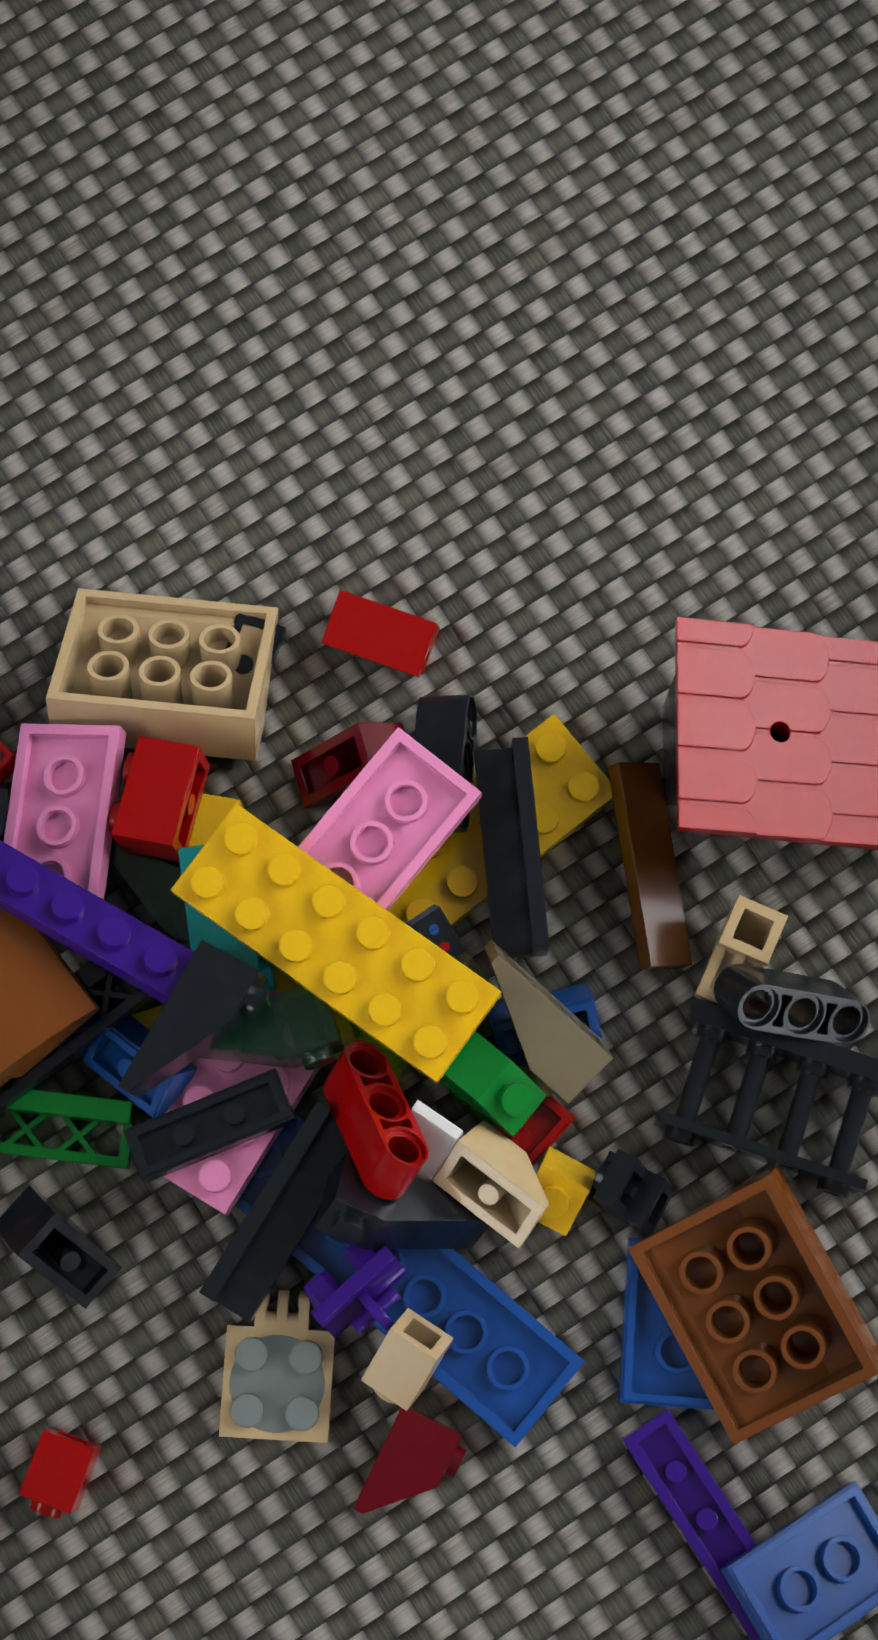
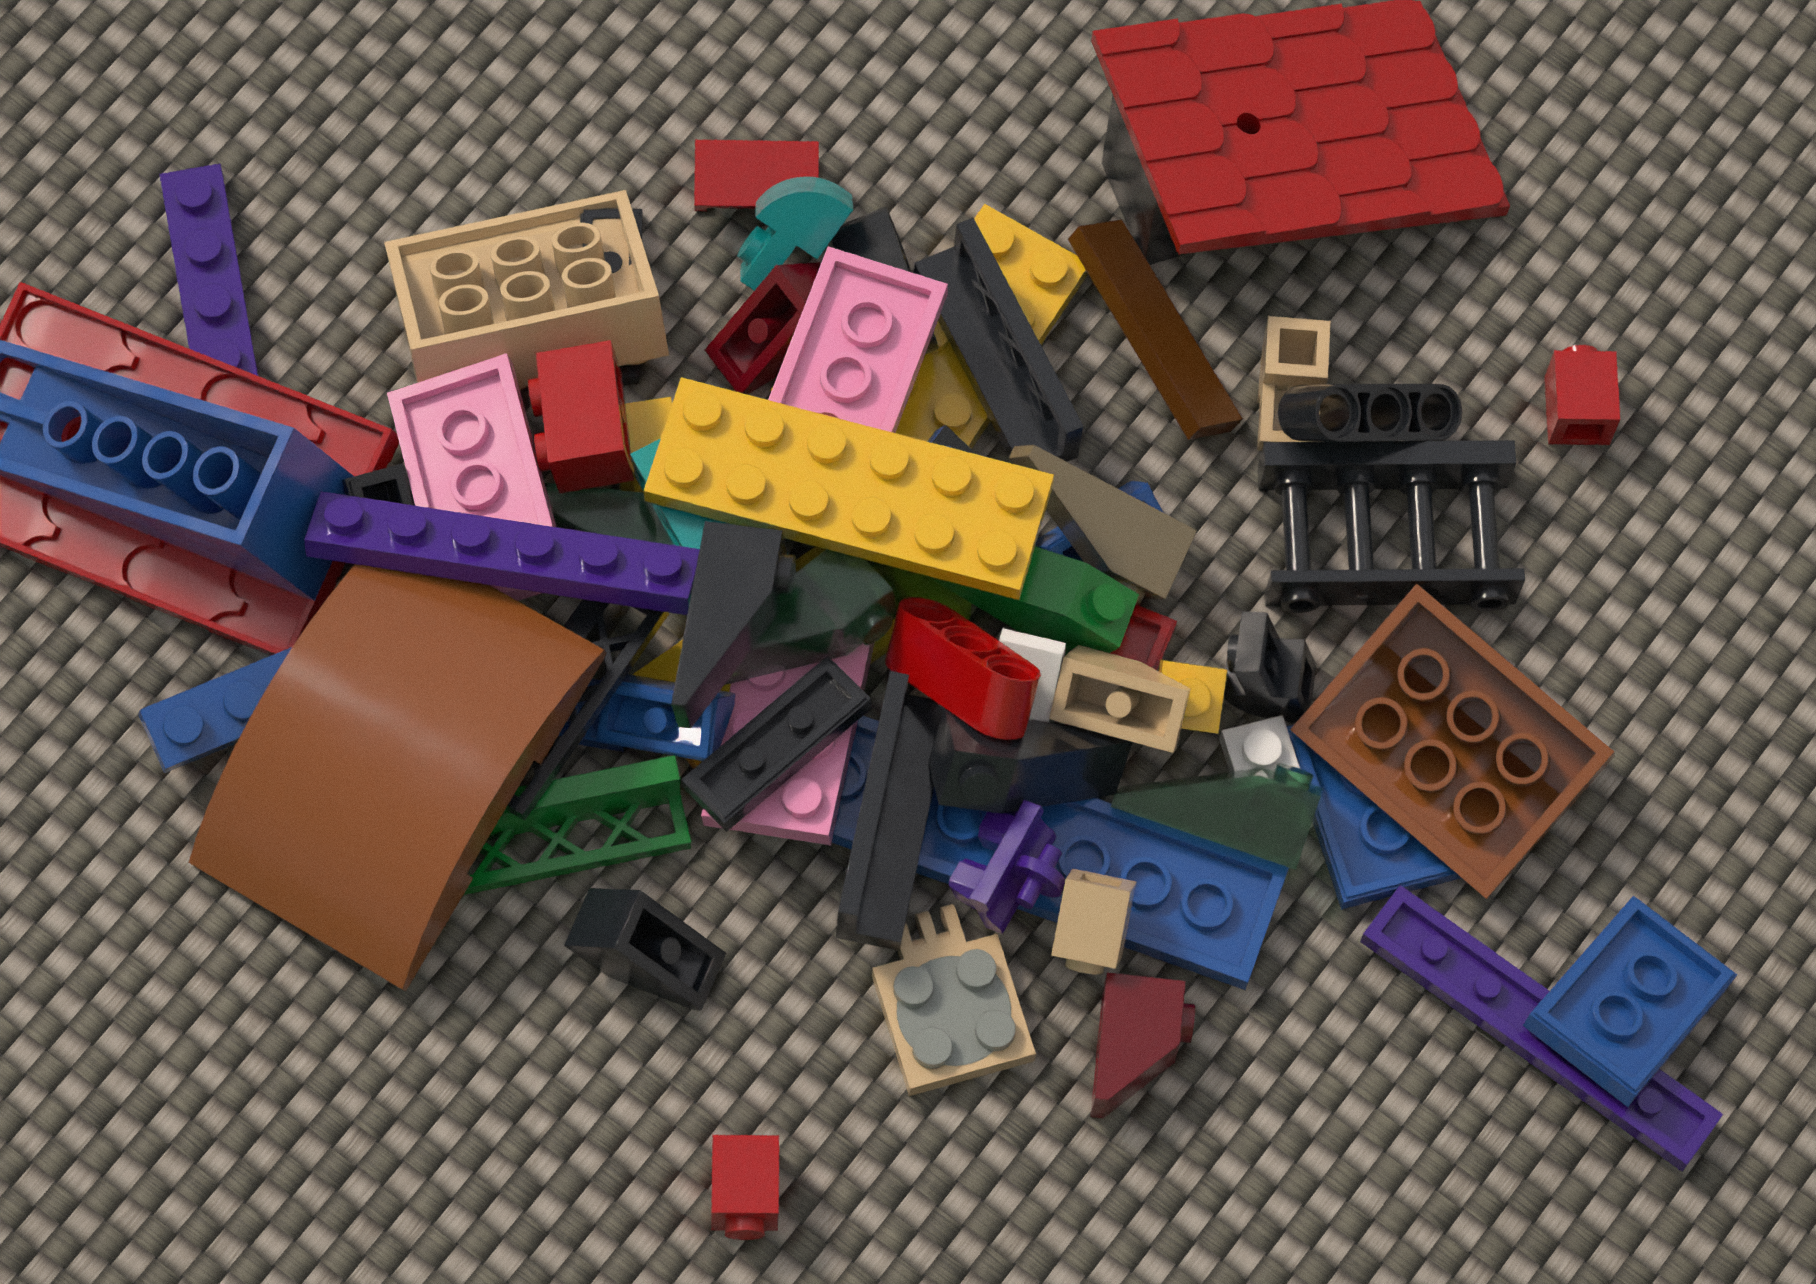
camera: 25 degrees left, 10 degrees down
none -> teal brick [737,177,853,291]
none -> clear green slope [1111,763,1323,870]
none -> white plate [1219,715,1301,797]

